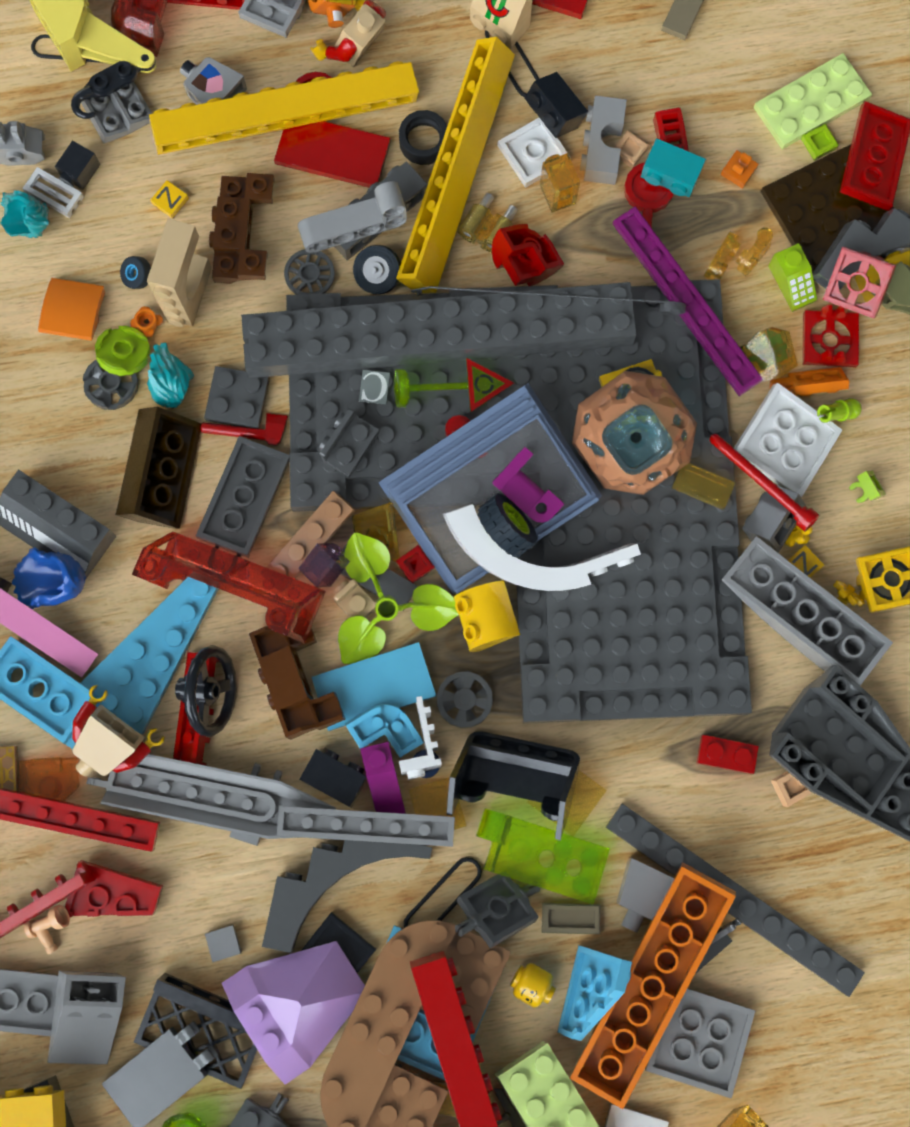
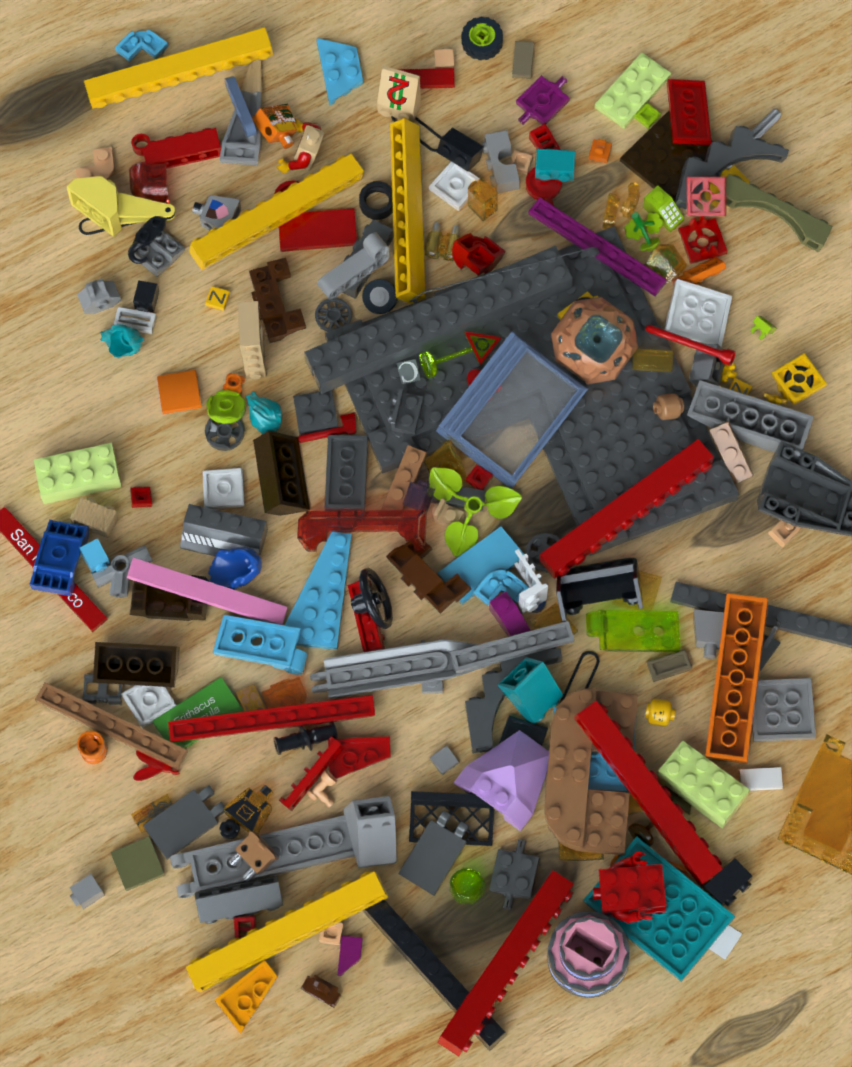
camera: 15 degrees left, 10 degrees down
tan torso [72,685,165,777] -> none
black wheel [120,256,151,289] -> none
black brick [299,748,367,808] -> none
white arch [443,504,641,591] -> none
yellow brick [454,580,520,652] -> none
dark grey plate [455,870,540,949] -> none
black wheel [478,493,538,558] -> none
magenta piece [492,446,564,523] -> none
medium azure plate [557,945,632,1041] -> none
red plate [696,735,759,775] -> none
lime pin [817,398,862,423] -> none
none -> white tile [203,468,245,509]
none -> black piece [273,722,338,755]
none -> teal slope [498,657,563,723]
none -> magenta plate [516,75,570,125]
none -> red brick [540,439,714,579]
none -> lime plant [624,212,663,251]
none -> medium nougat head [653,393,684,420]
none -> plate [710,421,754,484]

